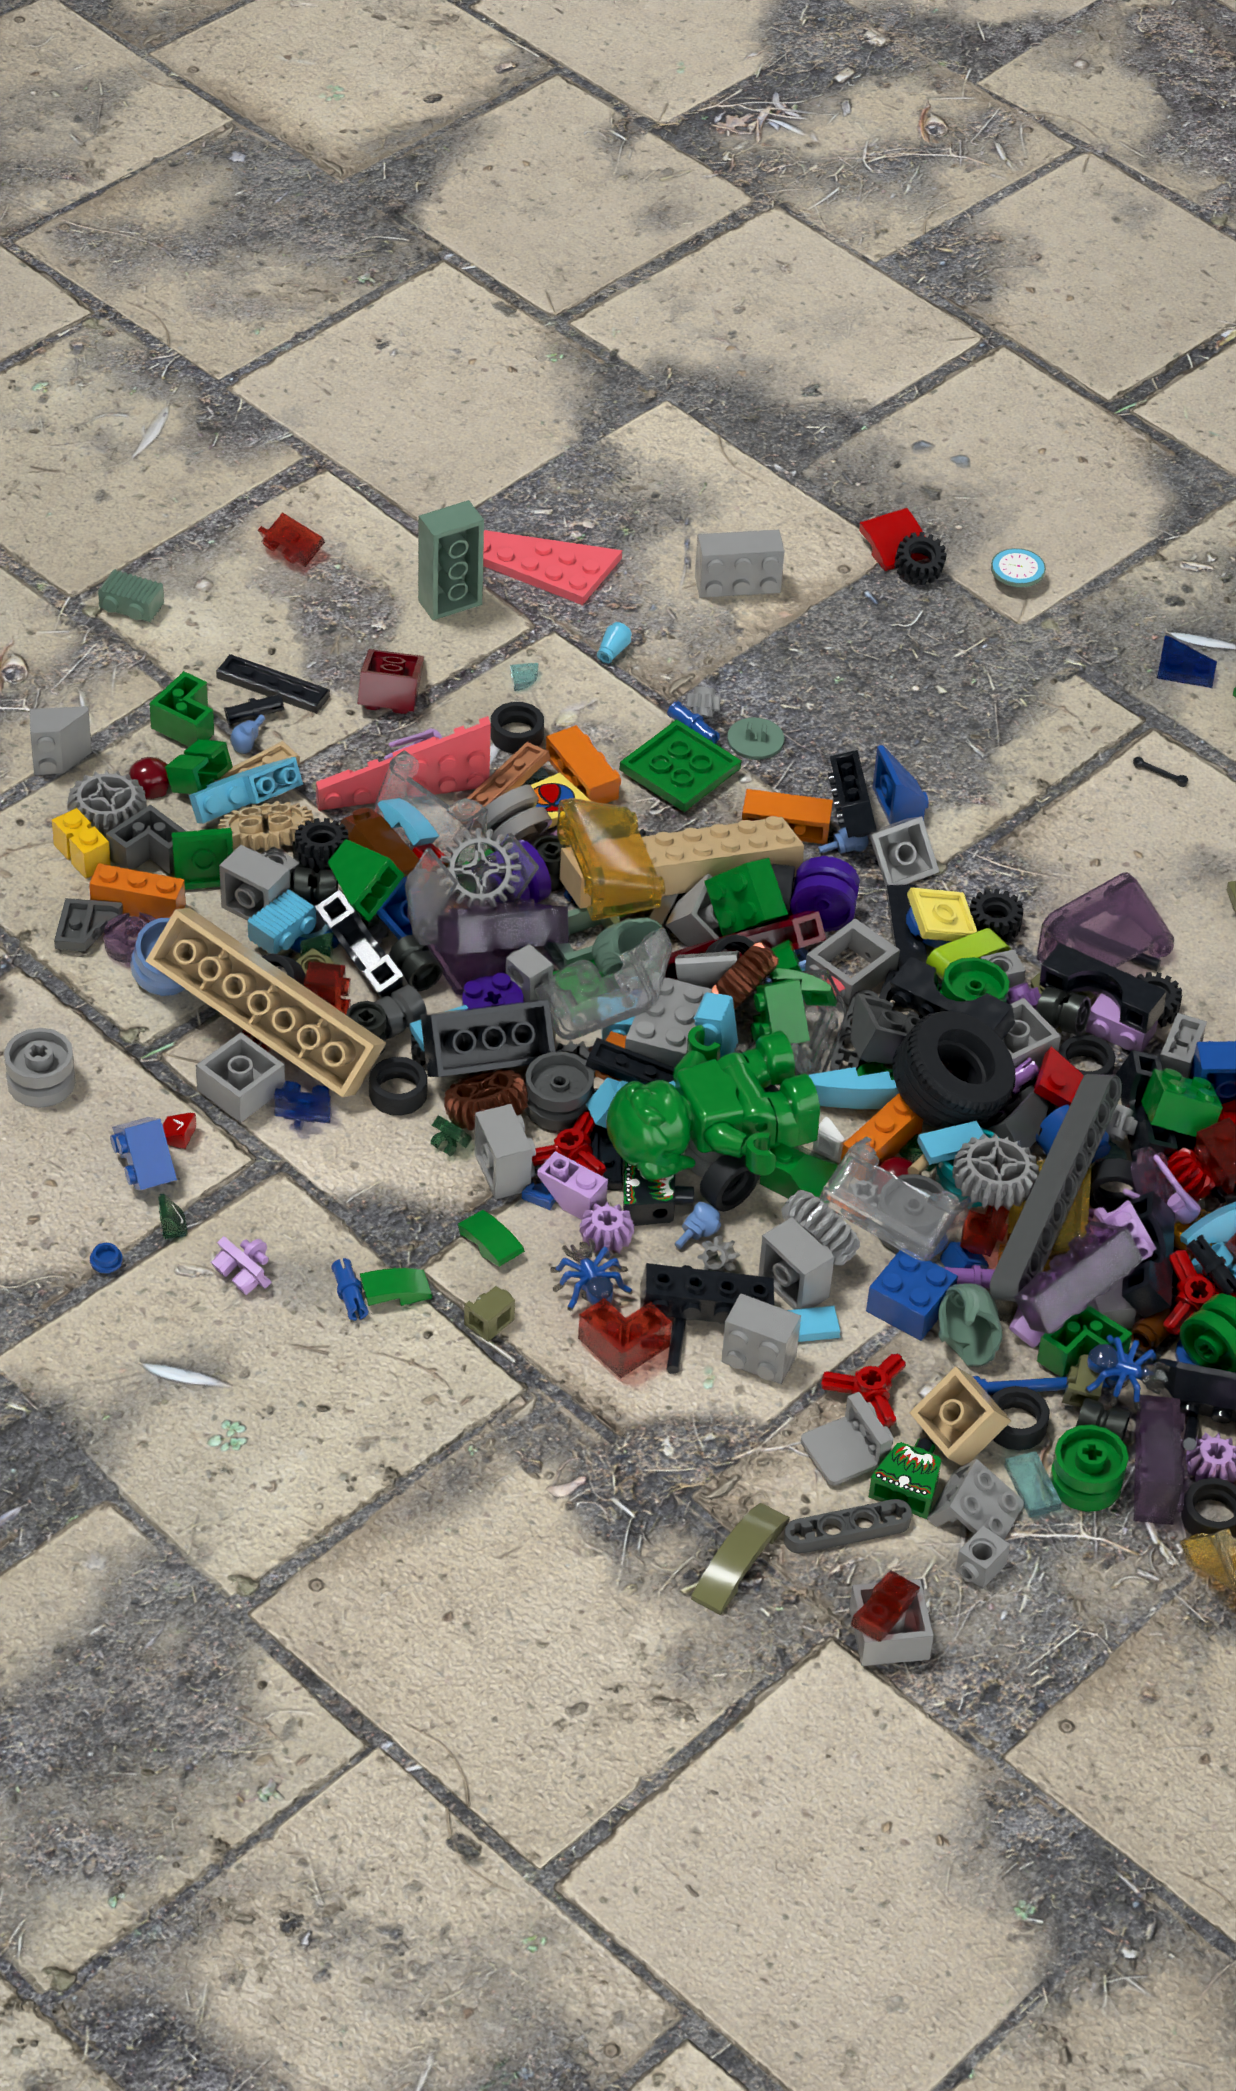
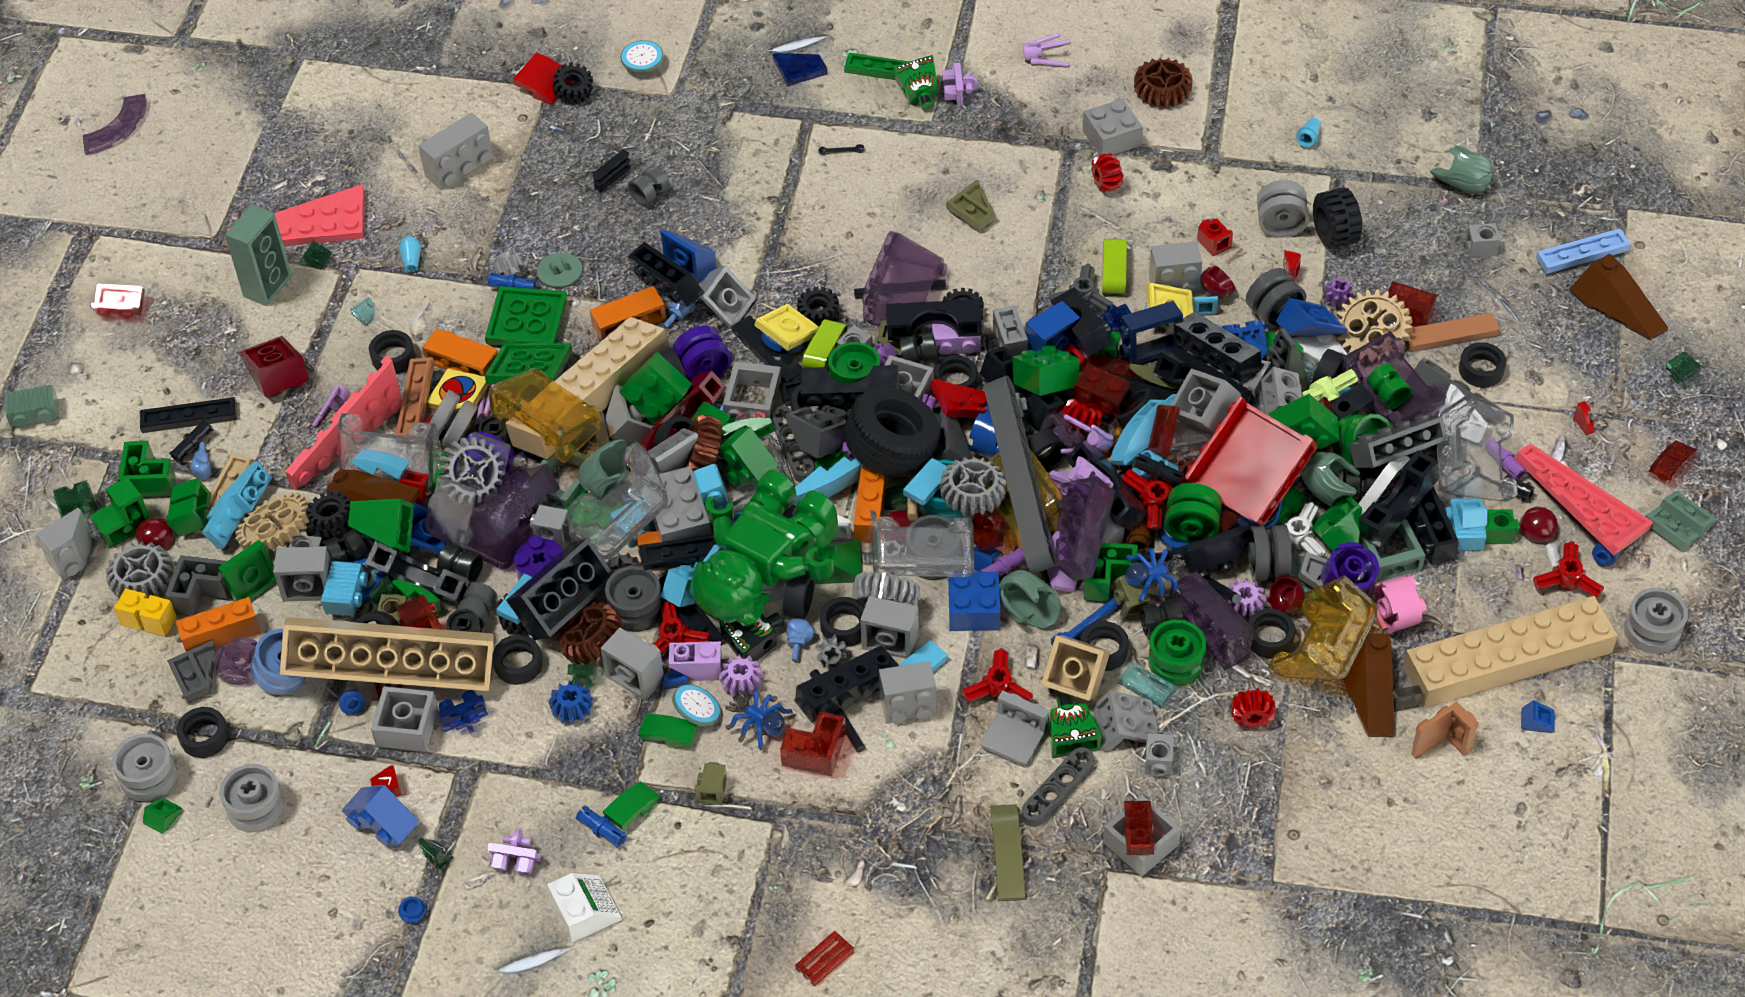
camera: 30 degrees left, 5 degrees up
none -> clear green wheel [53,480,96,518]
none -> clear purple tile [83,94,147,155]
none -> green brick [90,477,150,549]
none -> black tyre [176,707,229,758]
none -> clear green slope [299,240,333,270]
none -> blue plate [339,689,365,715]
none -> green slope [392,579,443,619]
none -> green plate [485,342,573,387]
none -> white slope [547,873,622,943]
none -> blue gear [549,680,593,725]
none -> black tile [593,149,631,193]
none -> dark grey wheel [627,165,670,206]
none -> piece [672,684,721,726]
none -> clear red tile [795,931,854,987]
none -> black tyre [820,597,865,646]
none -> red gear [1231,688,1276,729]

